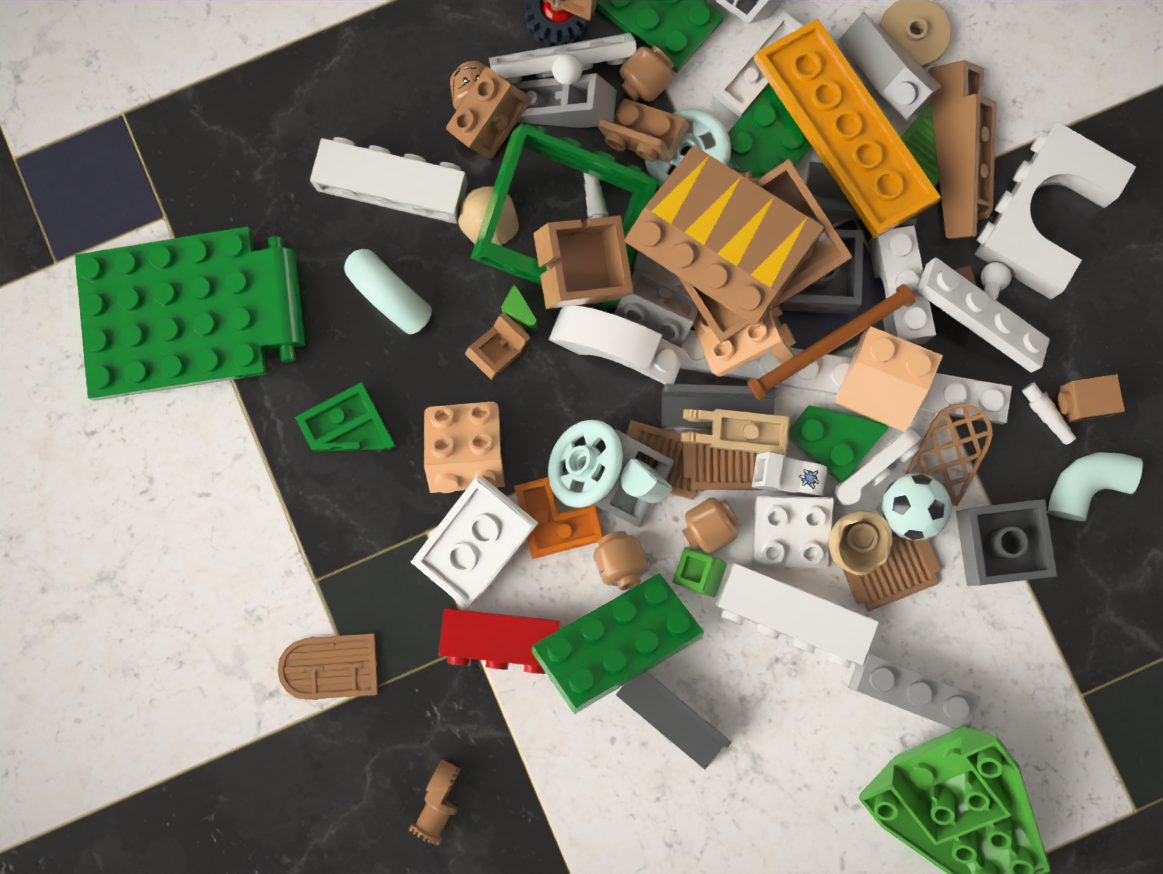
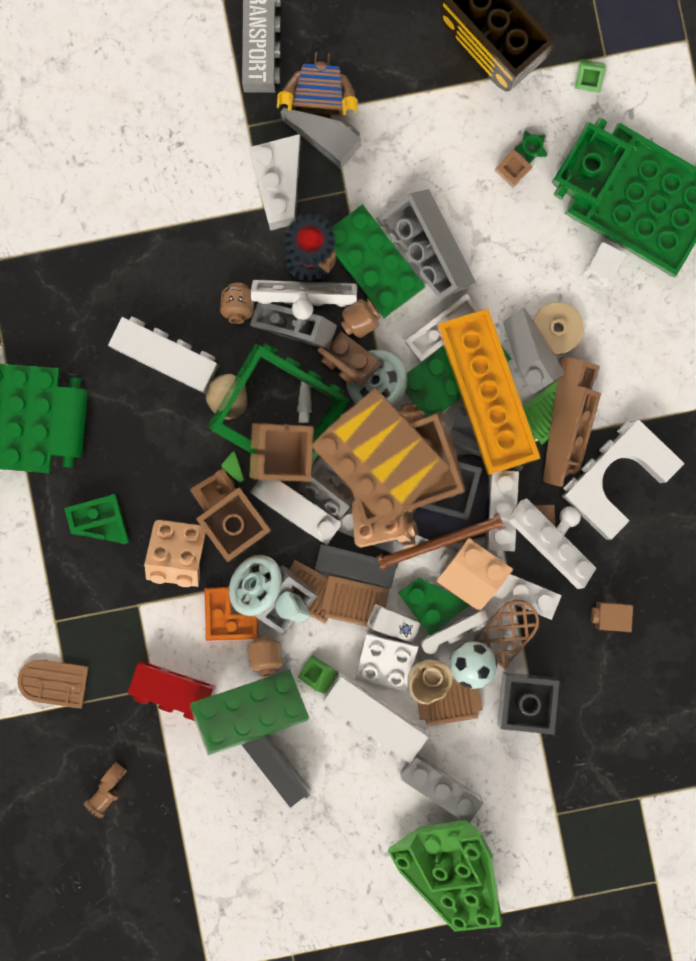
camera: 10 degrees right, 5 degrees up
light aqua cylinder [344,249,432,334] -> none
white tile [411,475,538,610] -> none
medium nougat bracket [446,67,532,160] -> none
tan hinge [681,409,790,456] -> none
medium nougat head [682,497,741,554] -> none
white animal [1022,382,1076,445] -> none
light aqua cylinder [1047,452,1143,521] -> none
none -> medium nougat brick [196,487,272,562]

